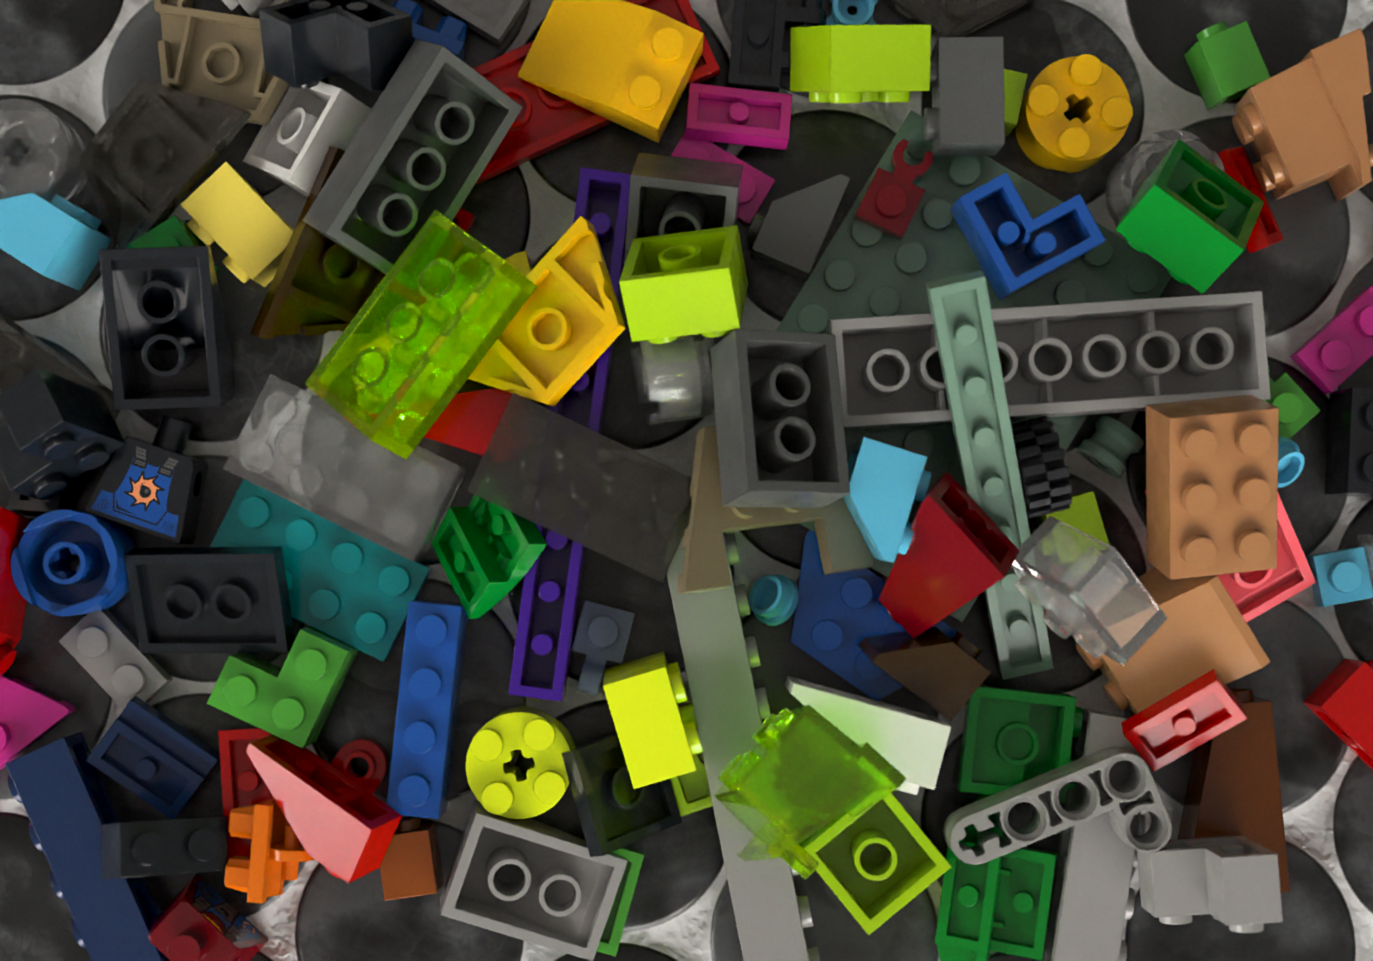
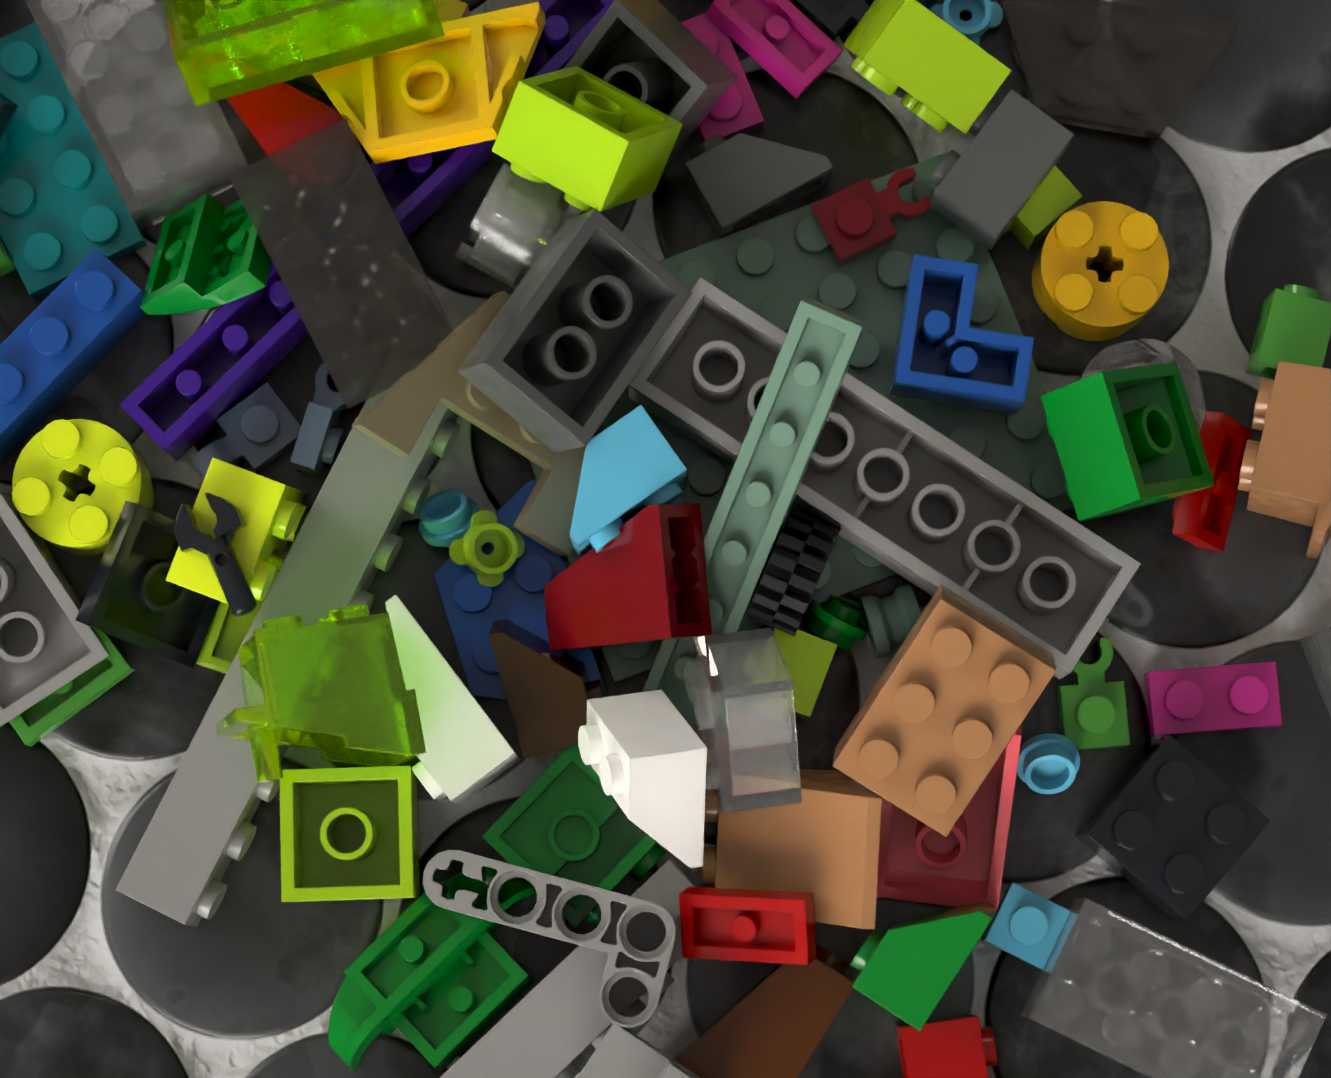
camera: 40 degrees right, 5 degrees down
none -> black bar [174,493,257,616]
none -> sand blue plate [290,362,366,479]
none -> lime plate [449,510,525,587]
none -> white slope [578,689,707,868]
none -> green plate [806,594,868,650]
none -> green slope [850,901,997,1032]

